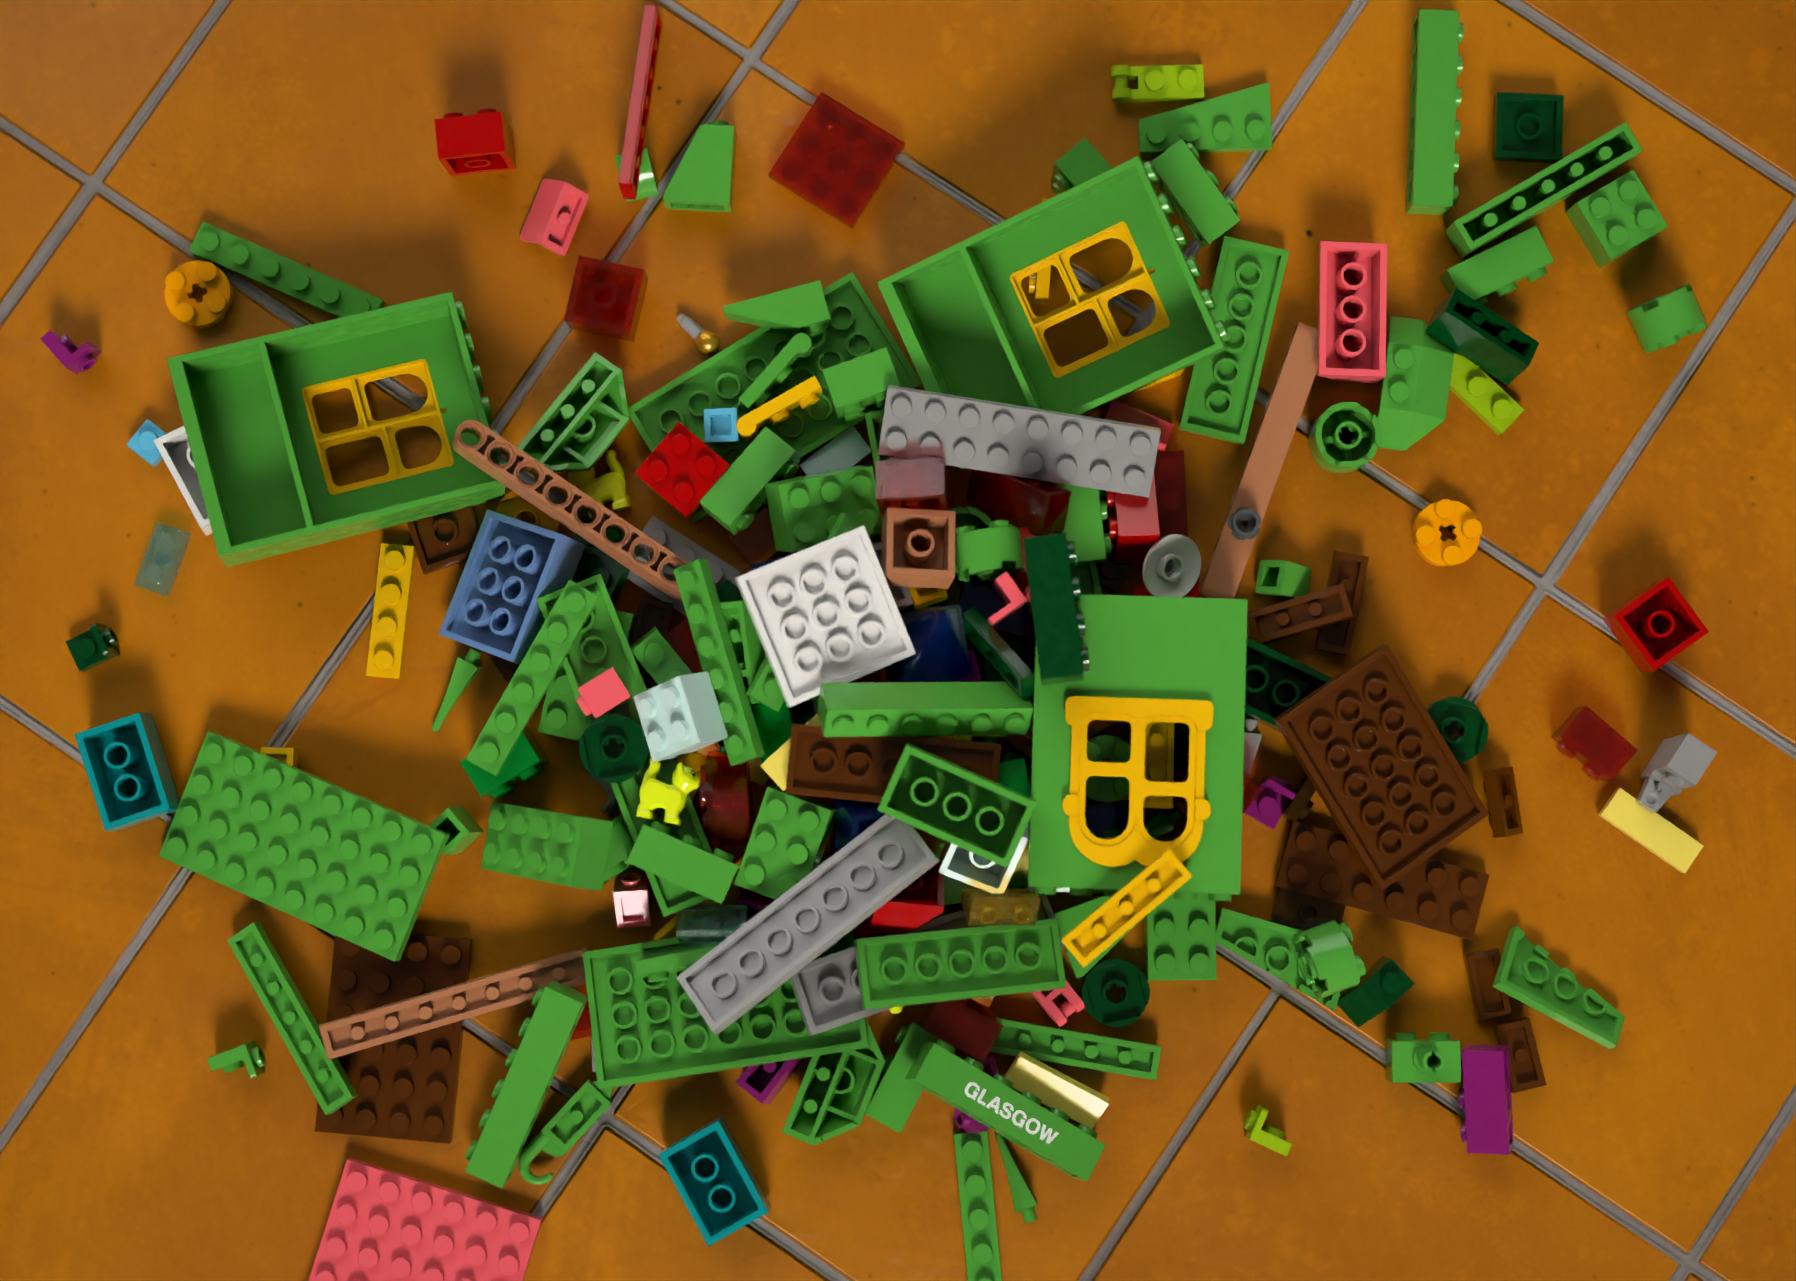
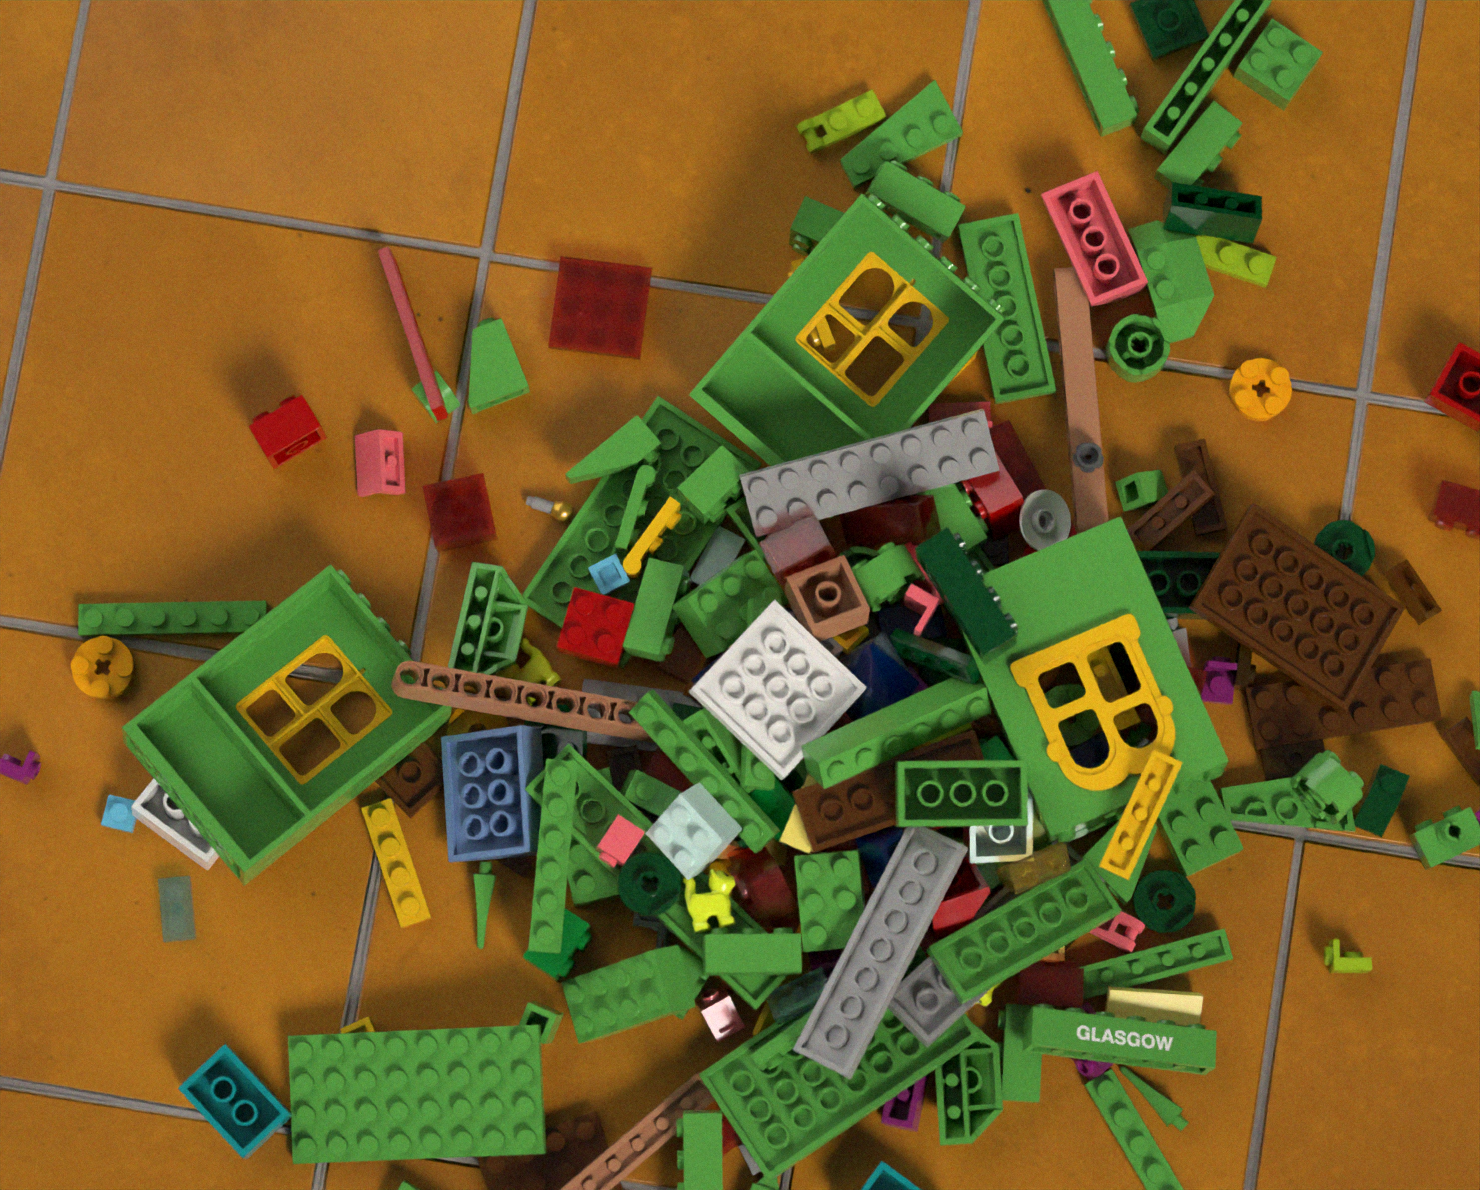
camera: 30 degrees left, 5 degrees down
dark green bracket [66,623,120,672] -> none
bright green brick [1626,283,1709,354] -> none

